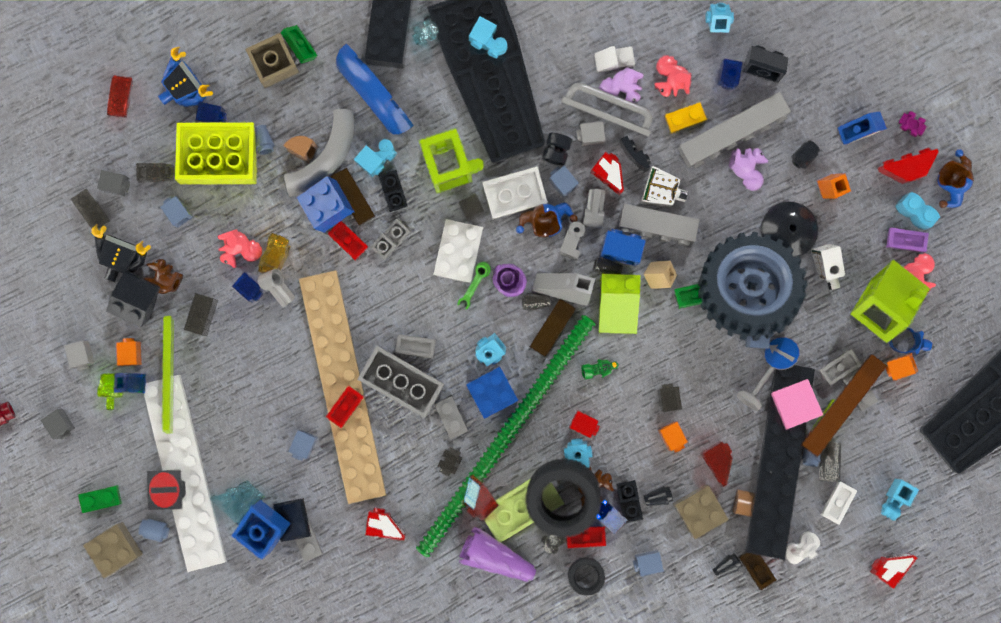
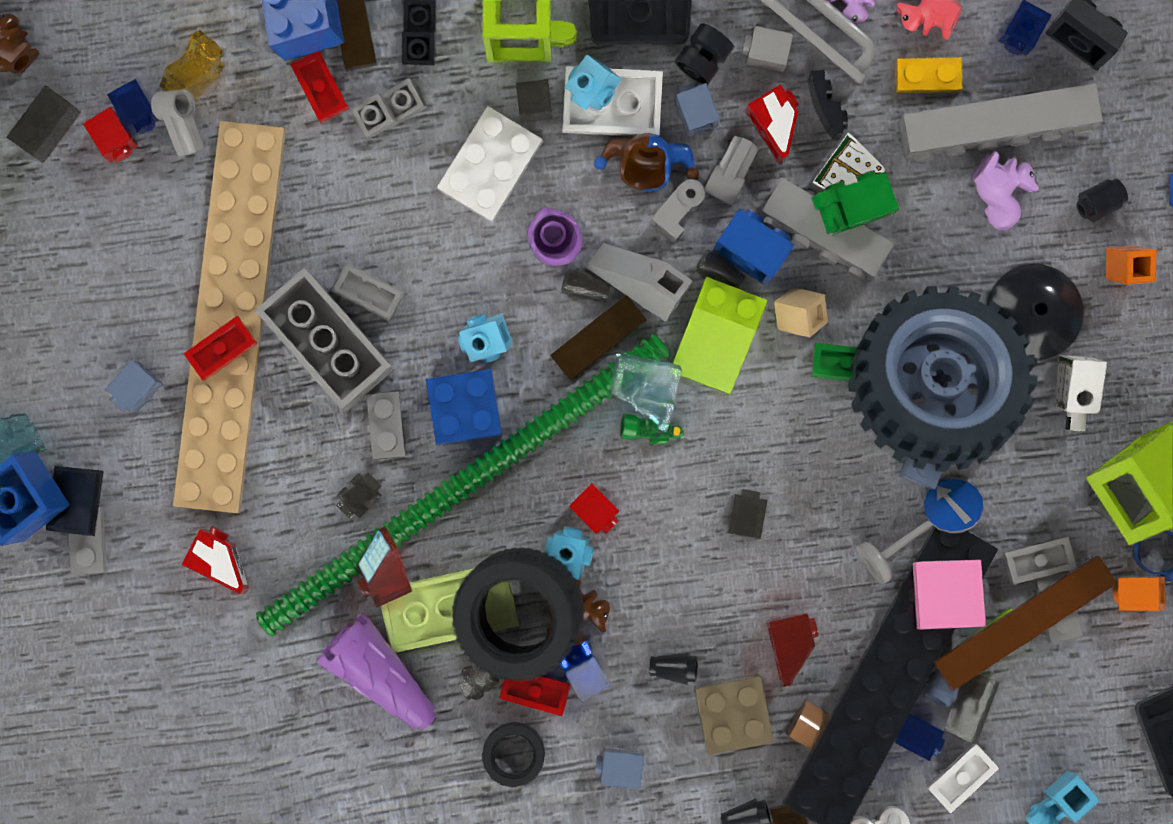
camera: 20 degrees right, 0 degrees up
coral animal [217,229,262,268] -> none
bright green brick [458,262,491,310] -> none
black slope [616,480,643,524] -> none
orange brick [658,421,688,453] -> none
none -> red brick [83,107,138,162]
none -> medium azure brick [564,55,622,111]
none -> clear light blue slope [611,352,682,432]
none -> green hinge [811,170,899,236]
none -> clear blue brick [894,714,945,761]

